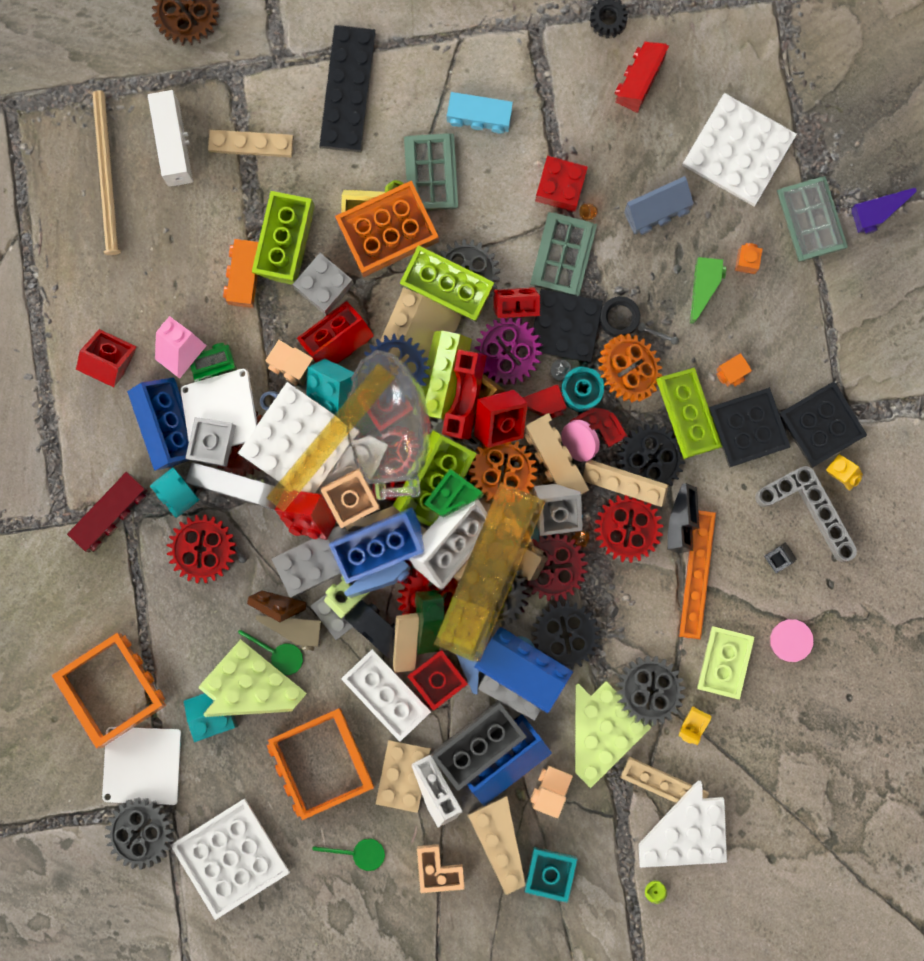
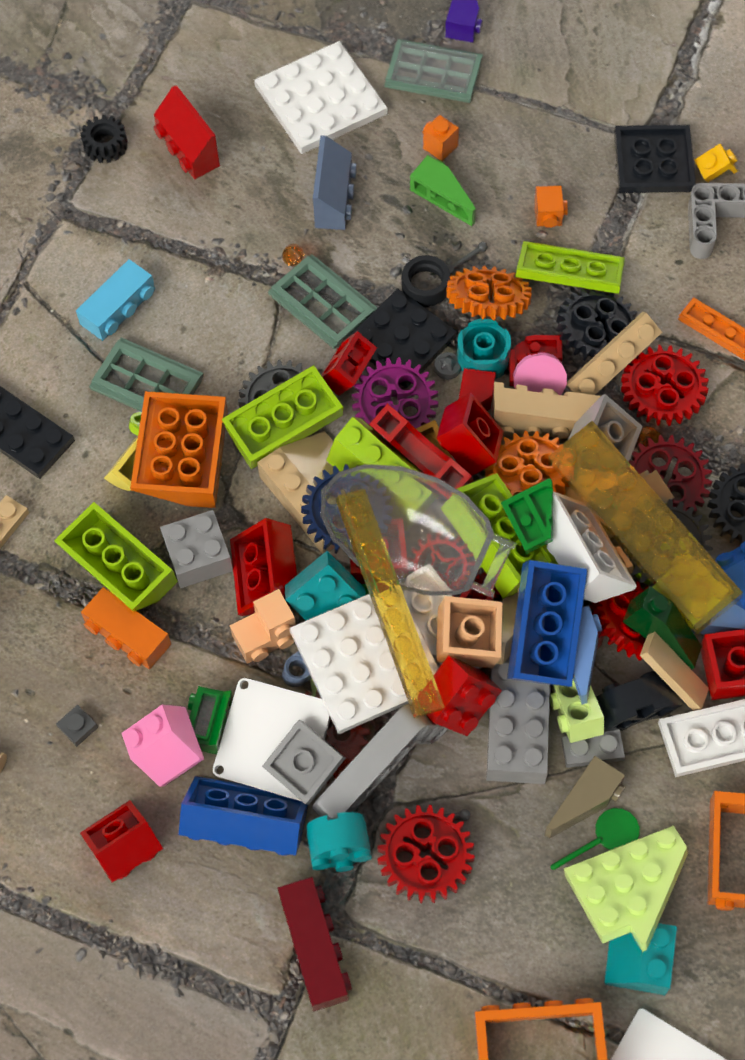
camera: 60 degrees left, 20 degrees down
reddish brown wing [247,590,307,623] -> none
red brick [535,155,588,212] -> none
black slope [667,483,700,554] -> none
black plate [709,387,791,468] -> none
none -> dark grey plate [56,704,98,747]

